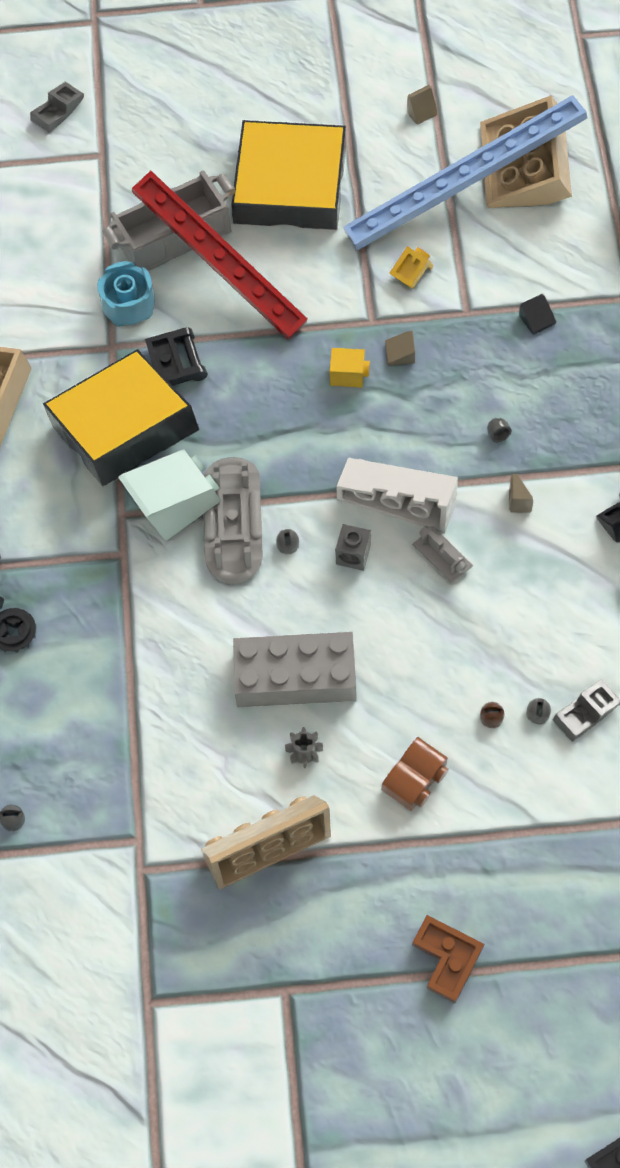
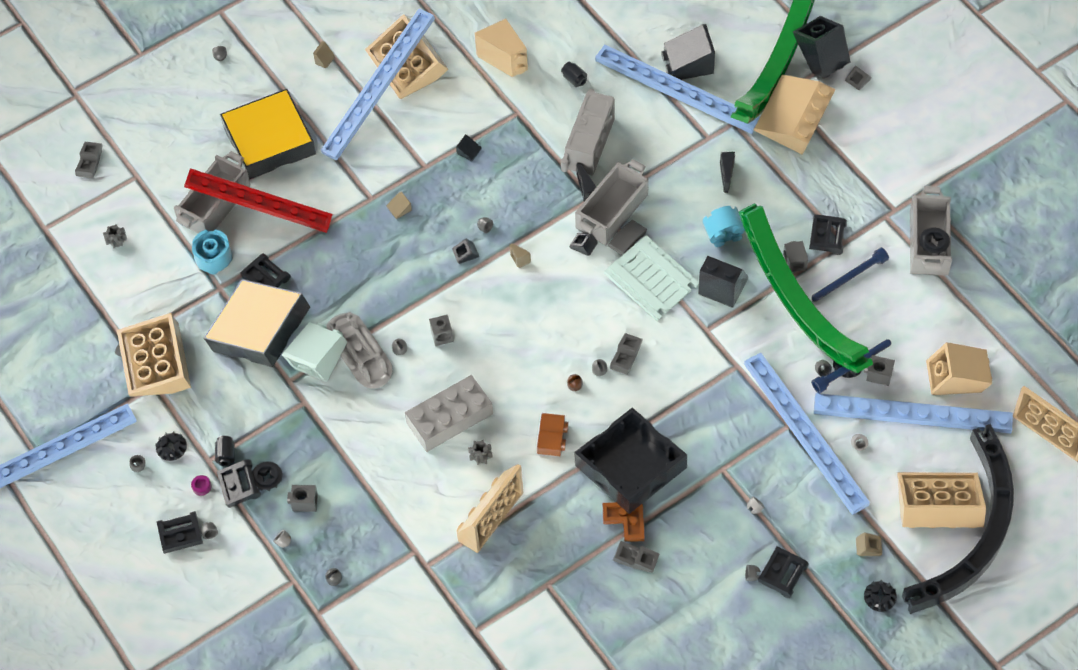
camera: 30 degrees left, 5 degrees down
yellow brick [329,348,370,388] -> none
white wedge [337,458,458,533] -> none
yellow bracket [389,246,434,289] -> none
light grey hinge [412,526,473,584] -> none
none -> dark grey gear [103,224,127,248]
none -> dark grey hinge [212,46,227,61]
none -> dark grey brick [287,485,318,512]
none -> black slope [452,238,479,264]
none -> black tile [574,407,687,514]
none -> dark grey slope [612,541,660,572]
none -> dark grey hinge [745,565,761,581]

